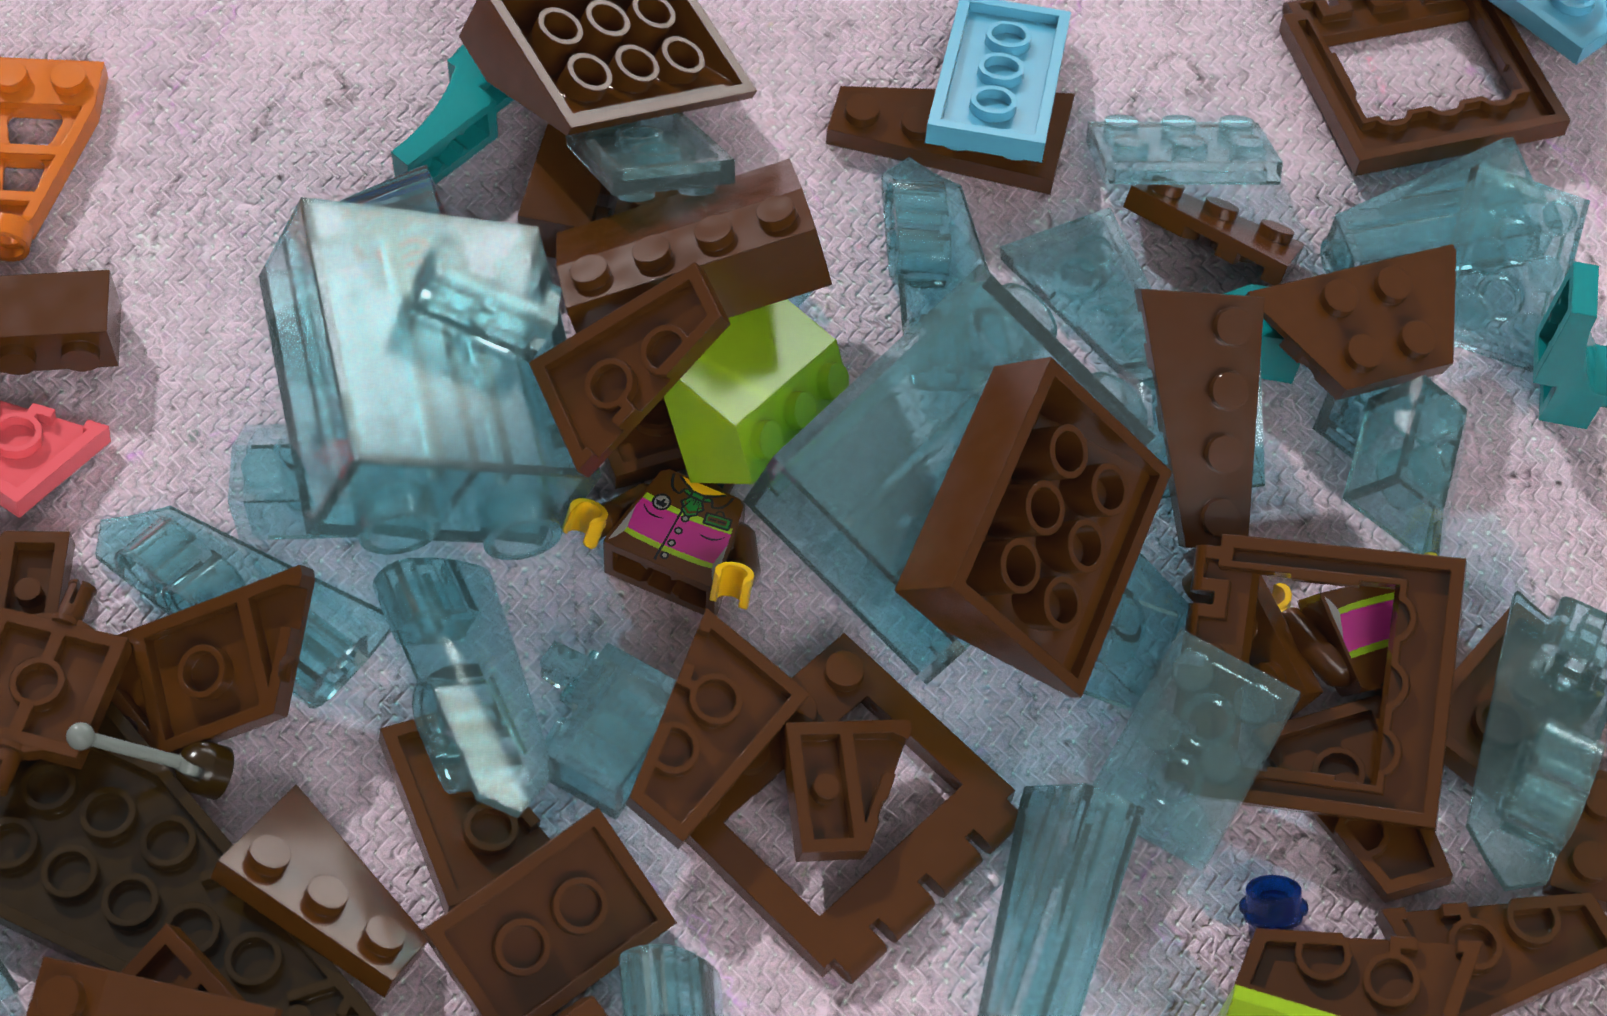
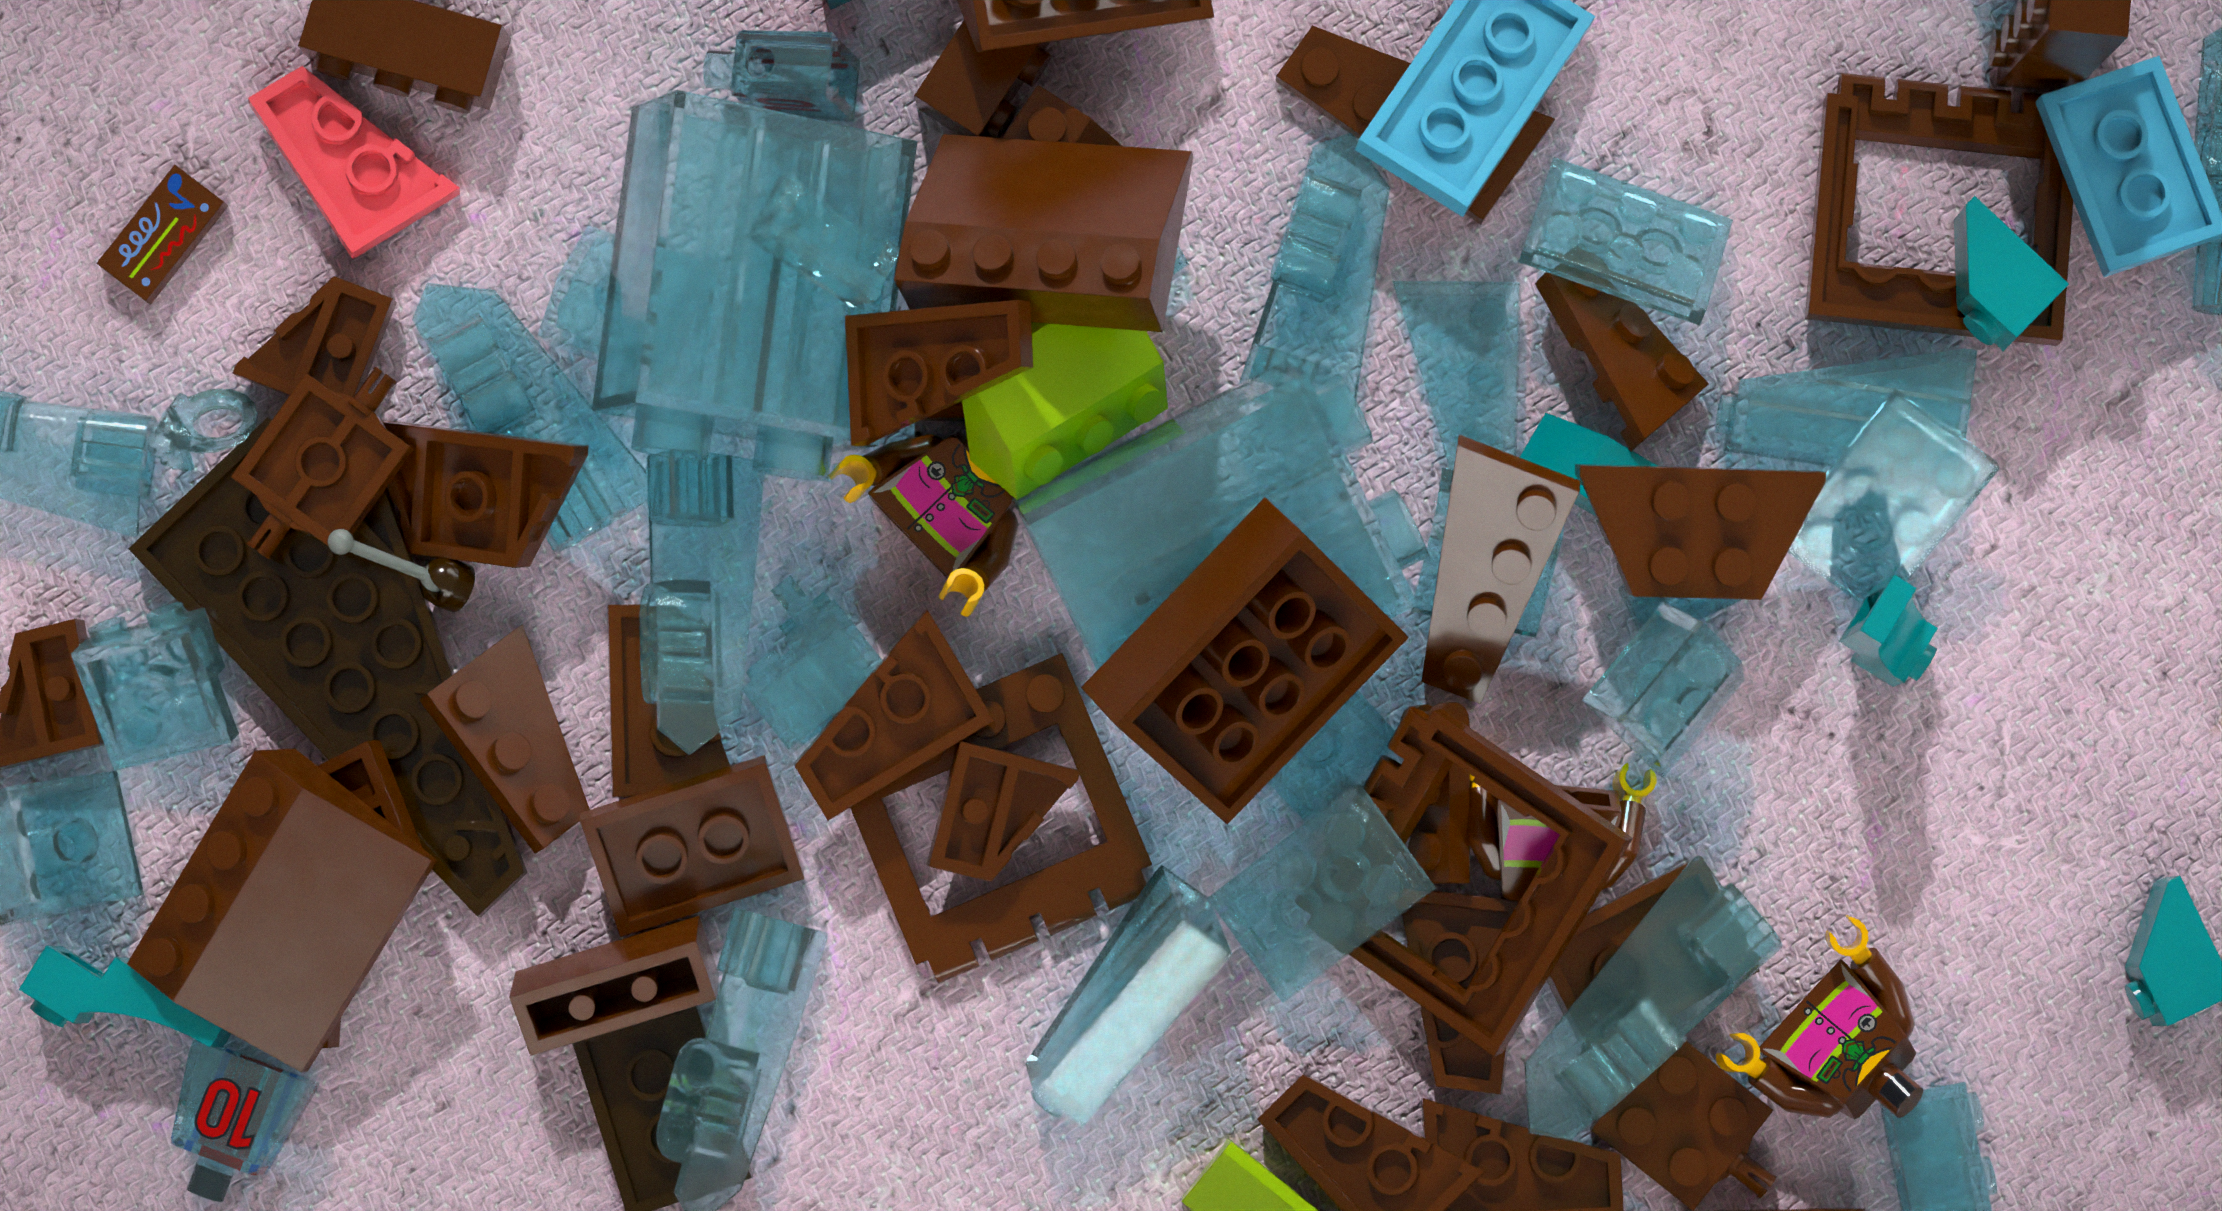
camera: 30 degrees right, 25 degrees up
clear light blue plate [566,112,735,202] -> none
clear blue plate [1239,875,1308,930] -> none
none -> teal slope [1954,196,2069,352]

